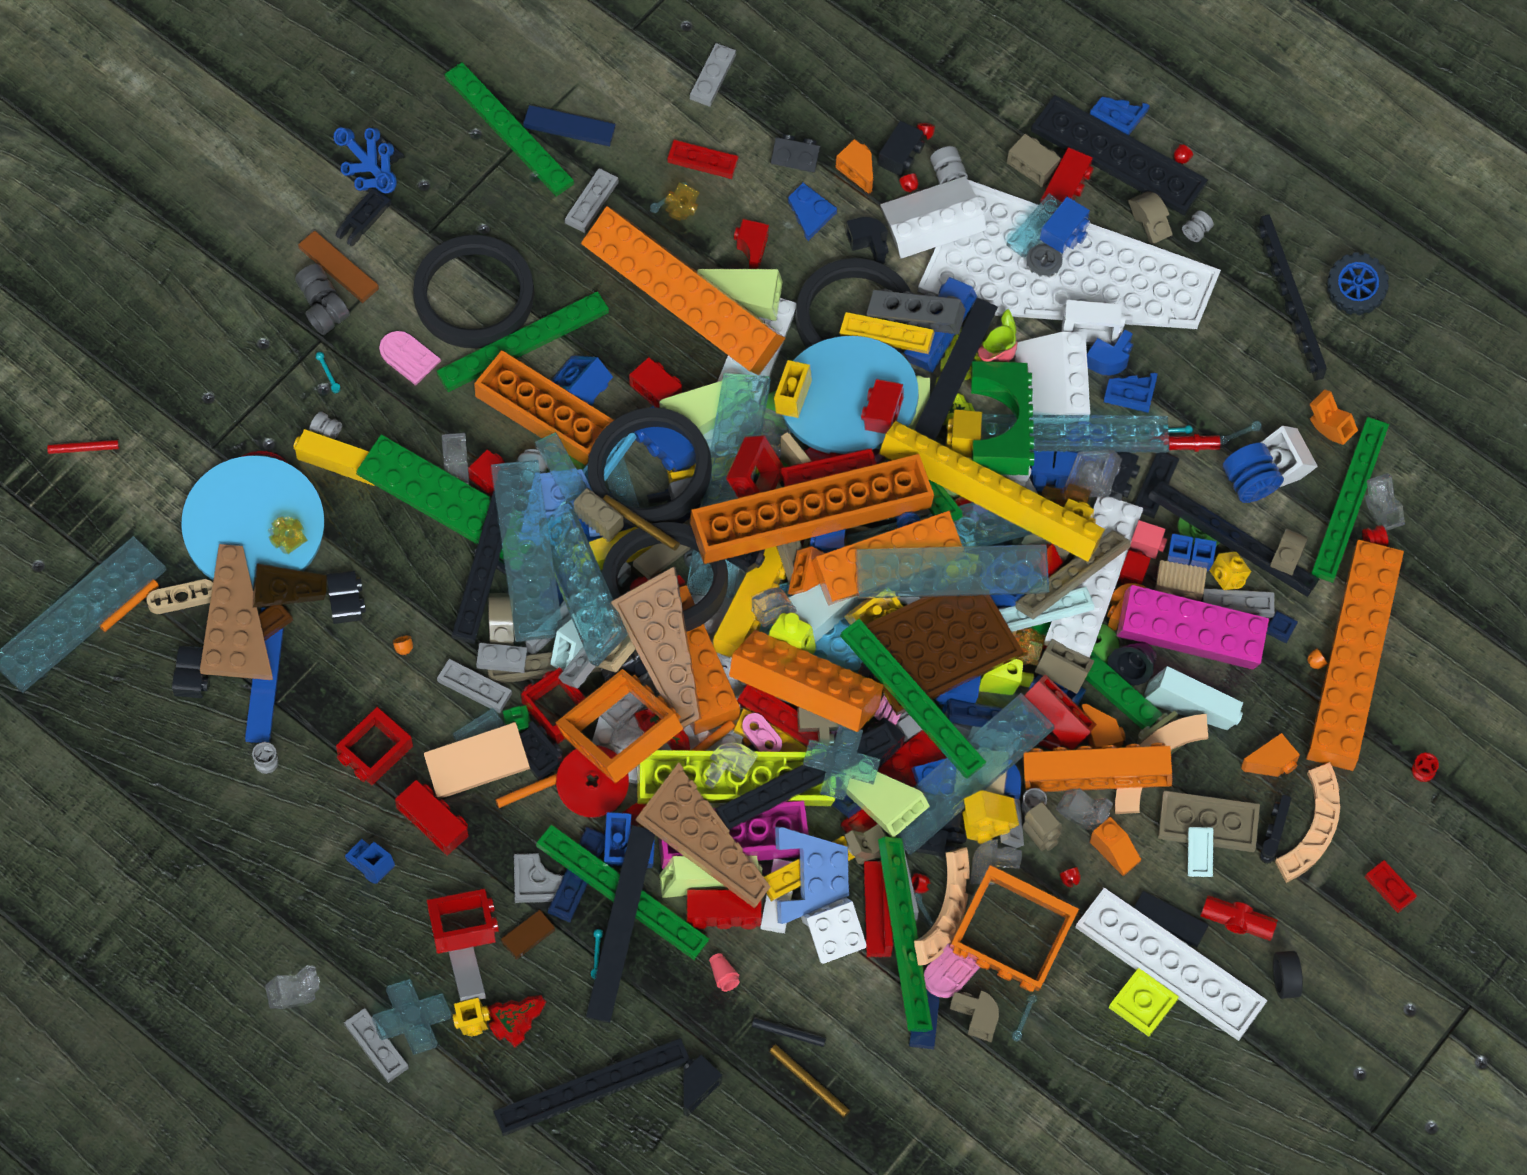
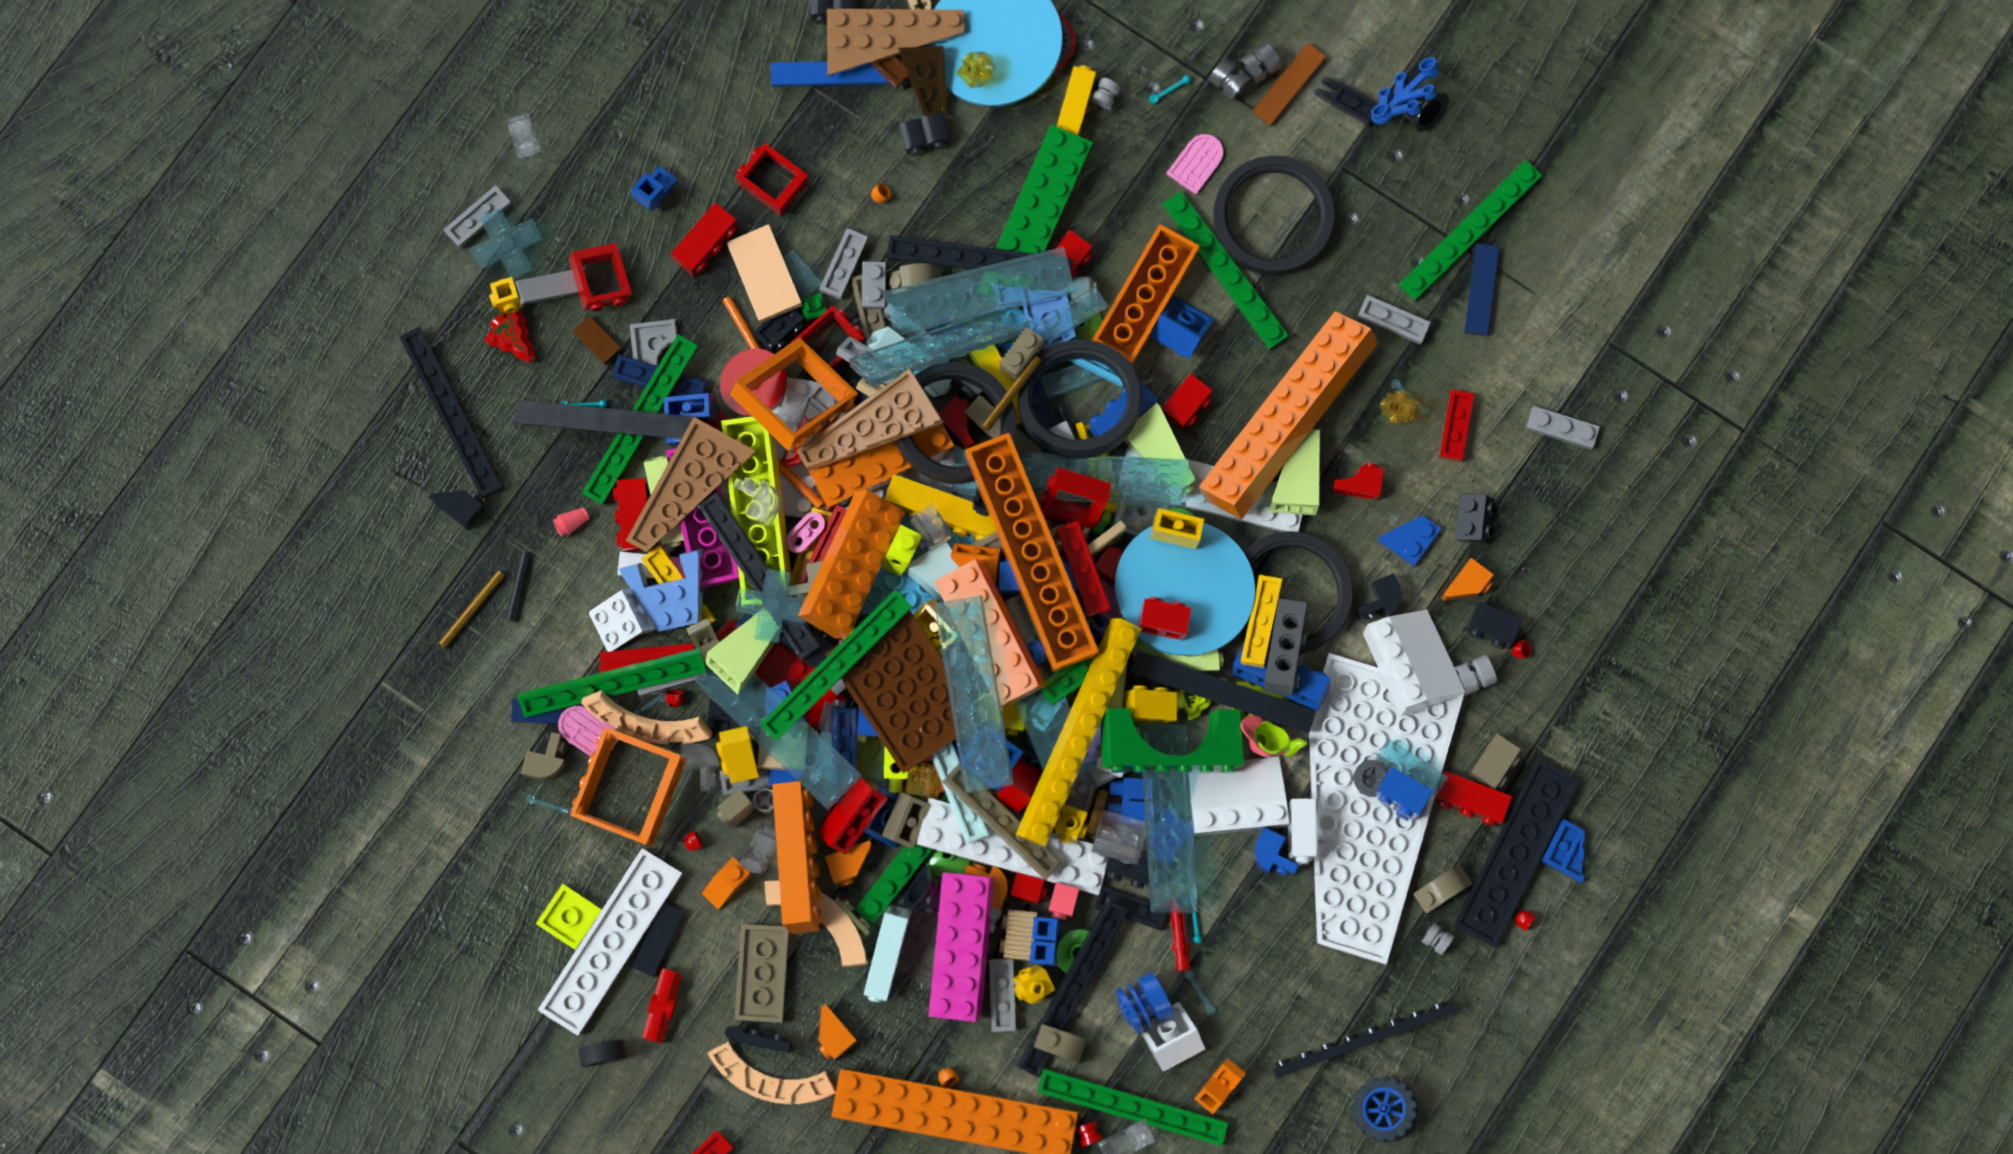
camera: 85 degrees right, 15 degrees up
light grey wheel [252,742,279,774] -> none
clear brick [442,433,469,485] -> none
red hinge [899,174,918,193] -> none
blue wing [1104,373,1158,413] -> none
light aqua tile [1187,827,1213,877] -> none
dark blue tile [1266,611,1298,644] -> none

